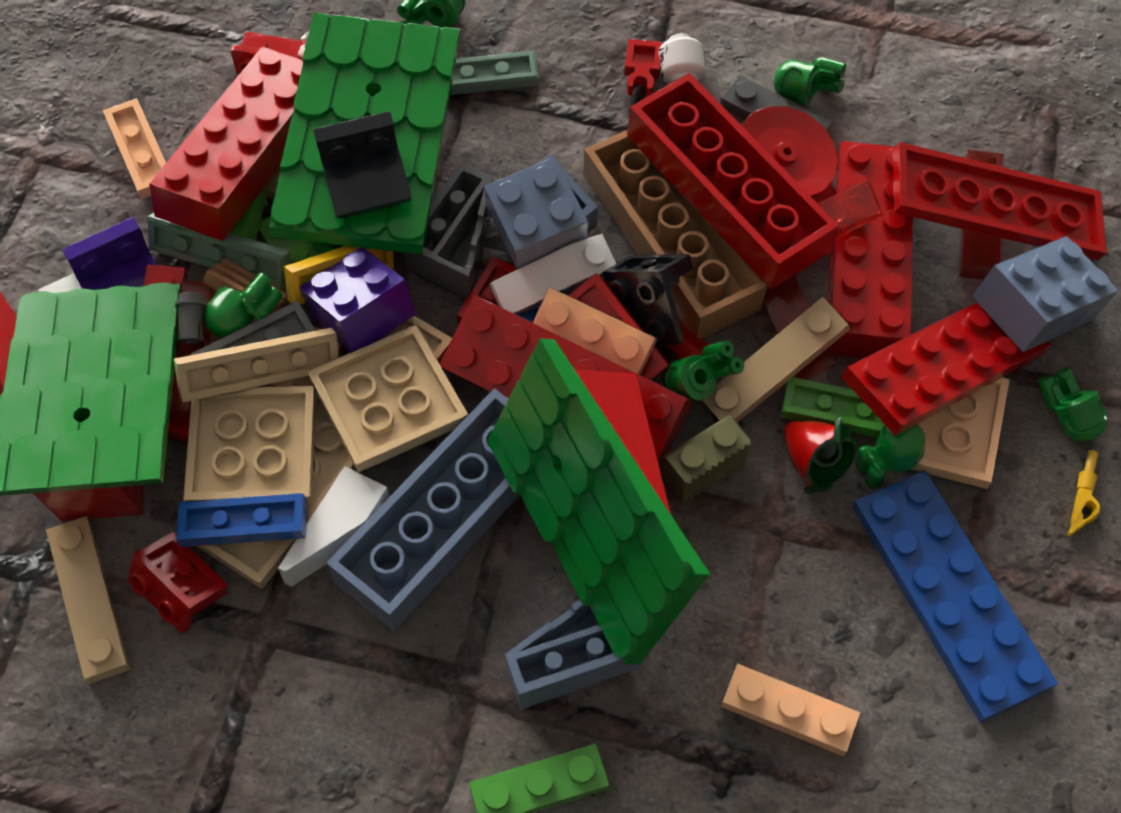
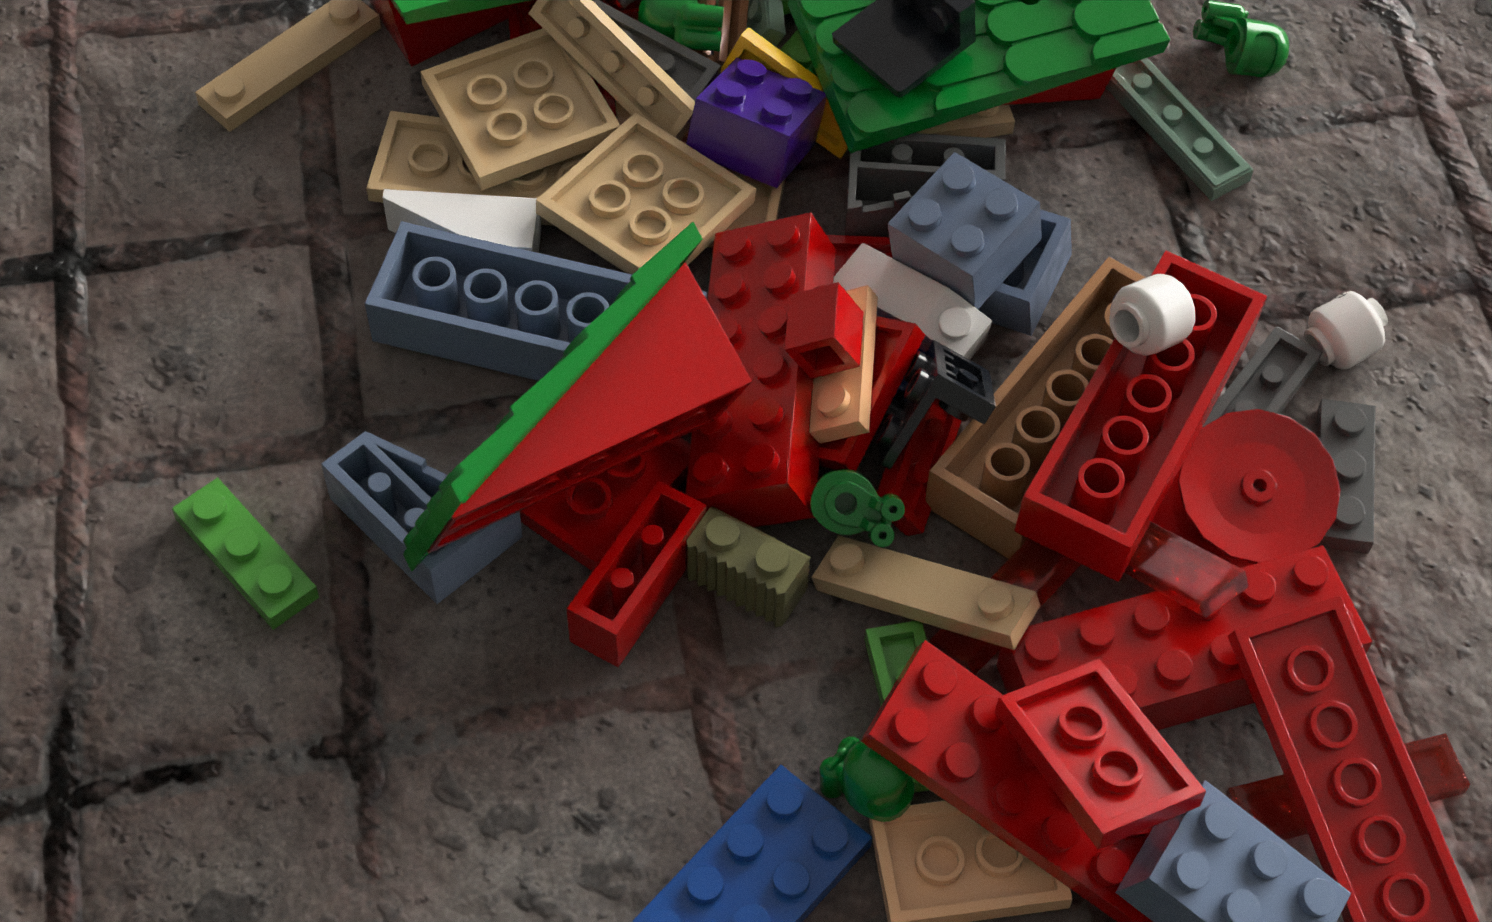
camera: 65 degrees right, 5 degrees down
red bracket [128,532,228,633] -> none
blue plate [176,493,307,547] -> none
red plate [624,39,663,97] -> none
light nougat plate [721,663,860,757] -> none
green piece [773,57,846,106] -> none
hat [784,417,857,494] -> none
none -> red brick [566,481,707,668]
none -> red brick [784,282,864,379]
none -> red plate [995,659,1206,849]
none -> white head [1109,274,1195,356]

